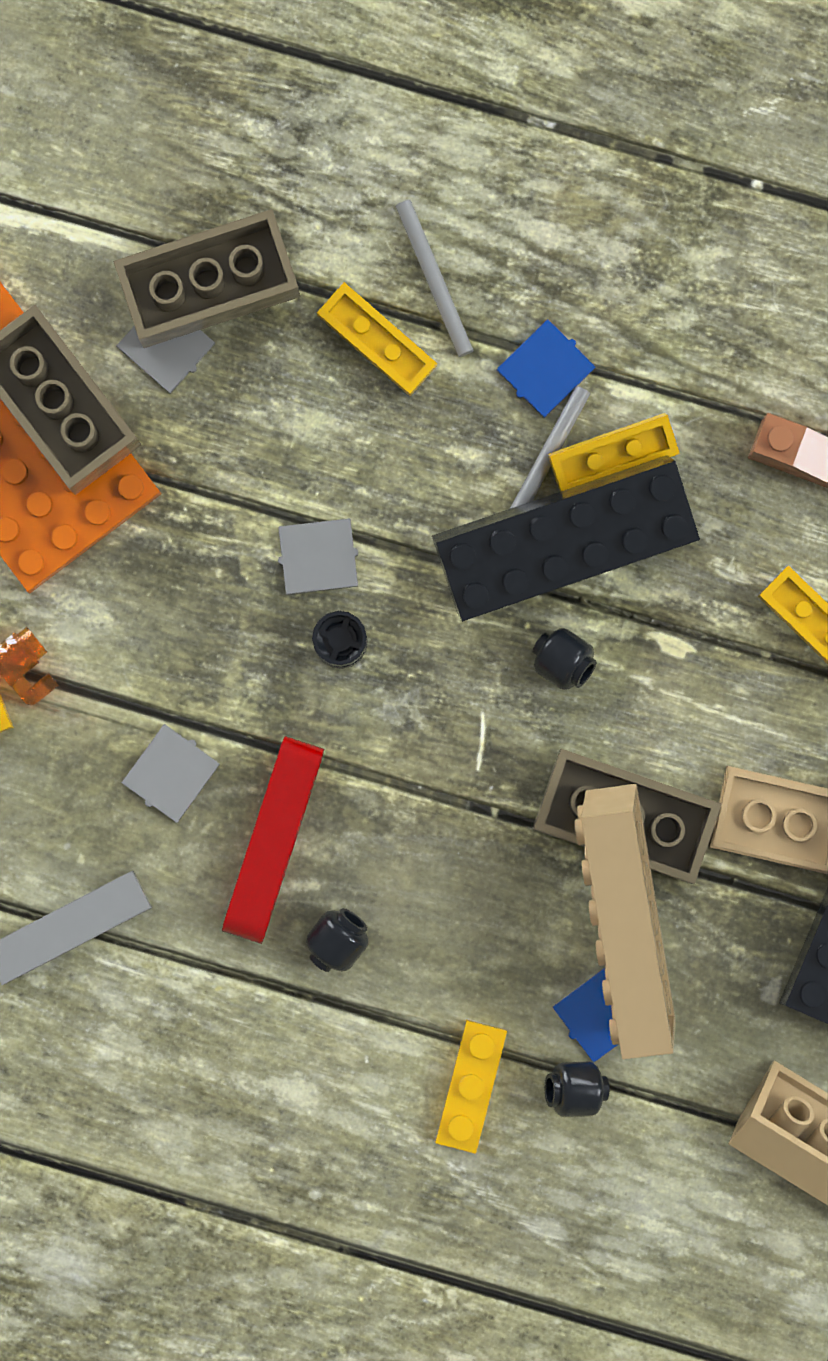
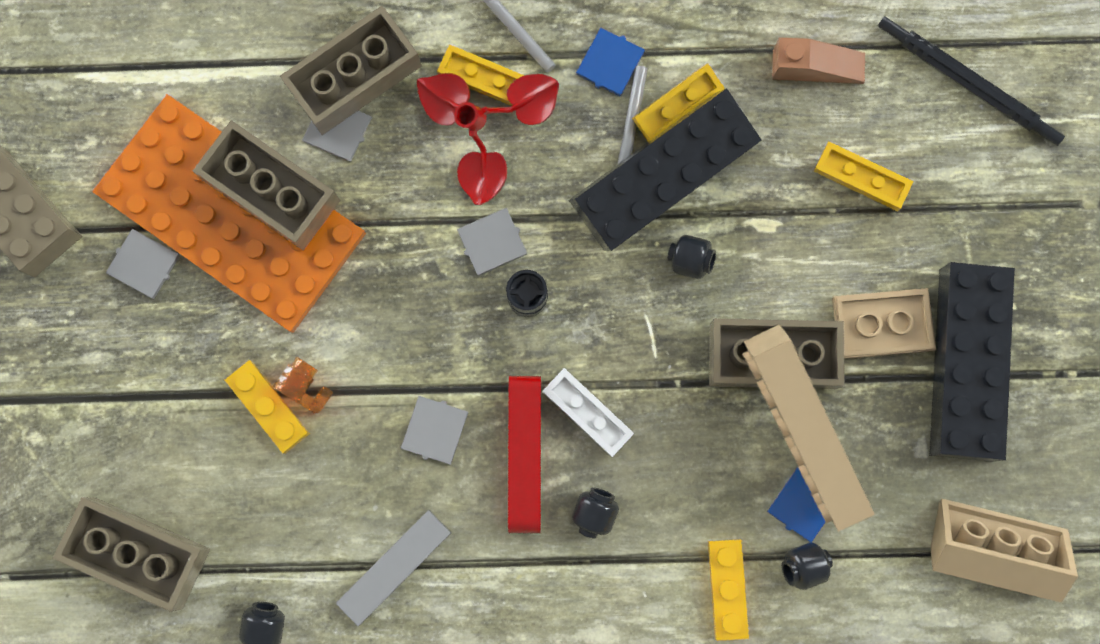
camera: 15 degrees left, 5 degrees down
none -> red plant [417,73,559,206]
none -> white plate [542,368,634,457]

